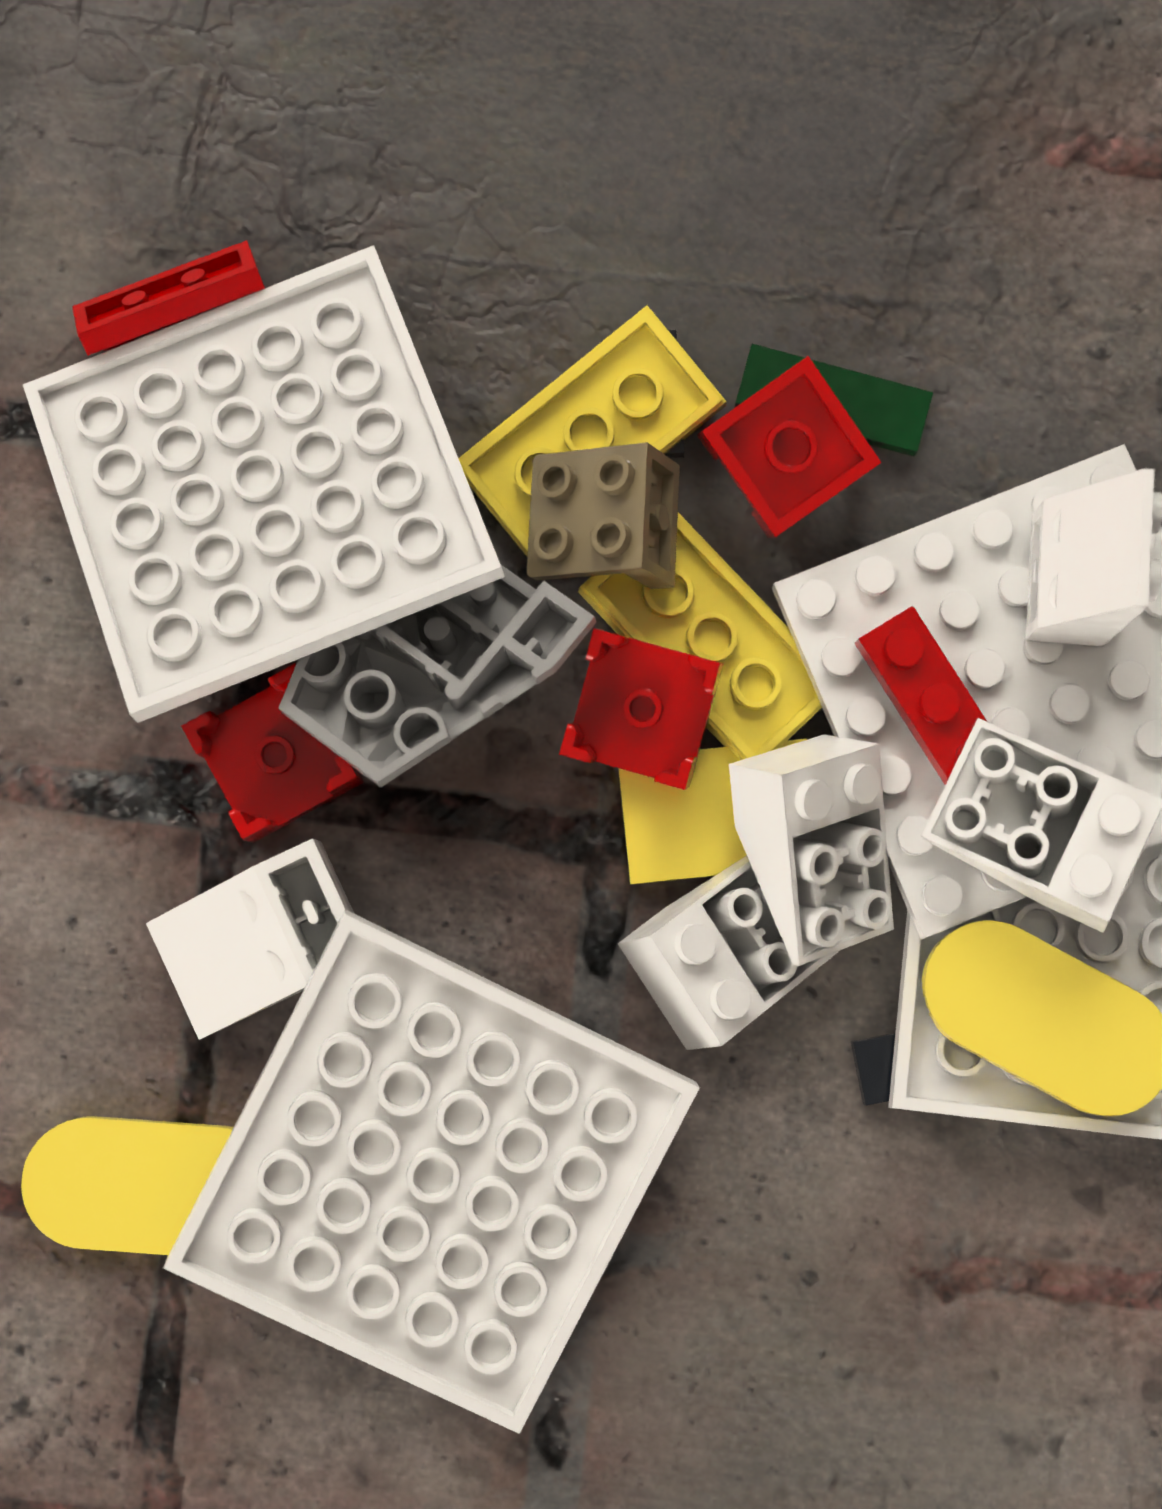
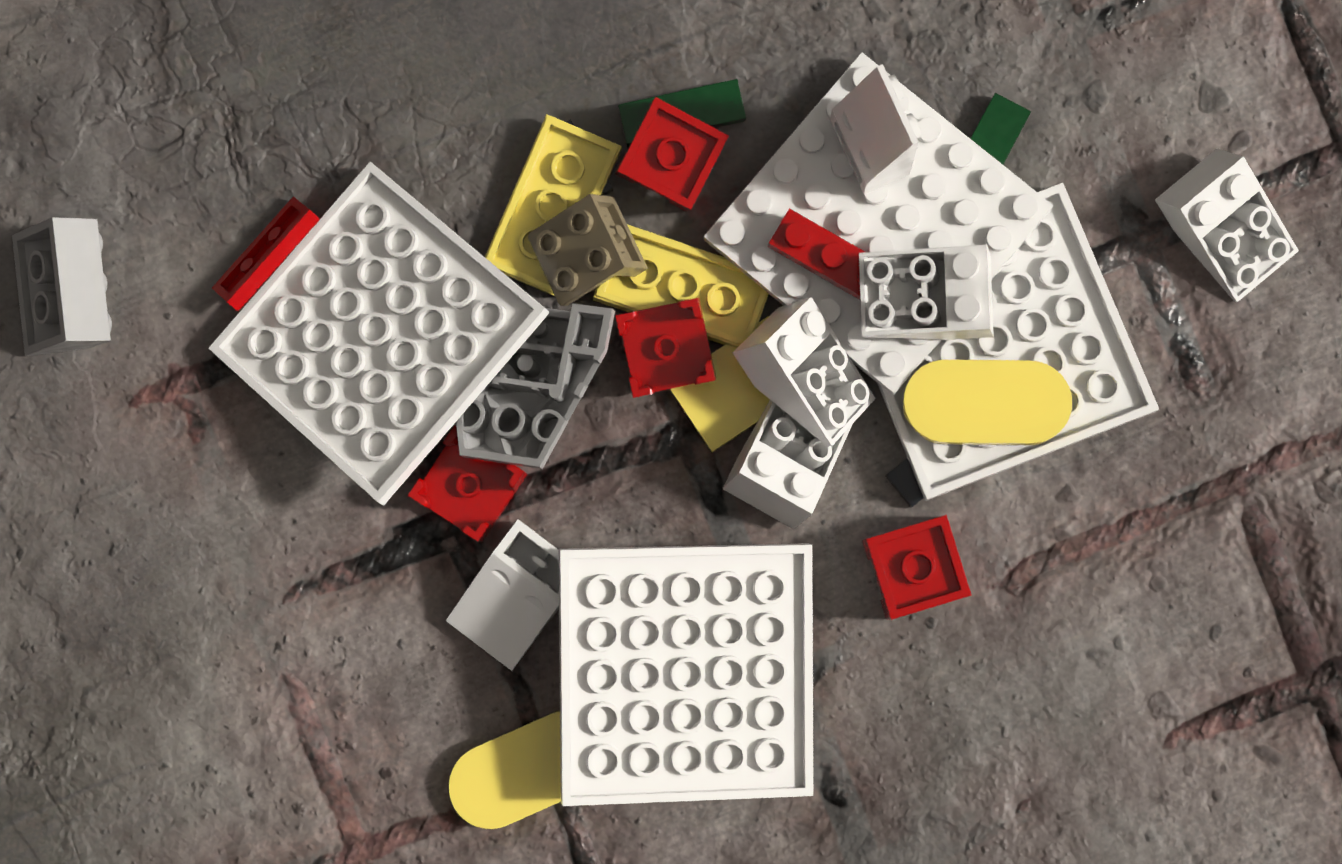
camera: 25 degrees left, 0 degrees up
none -> red panel [862,515,972,620]

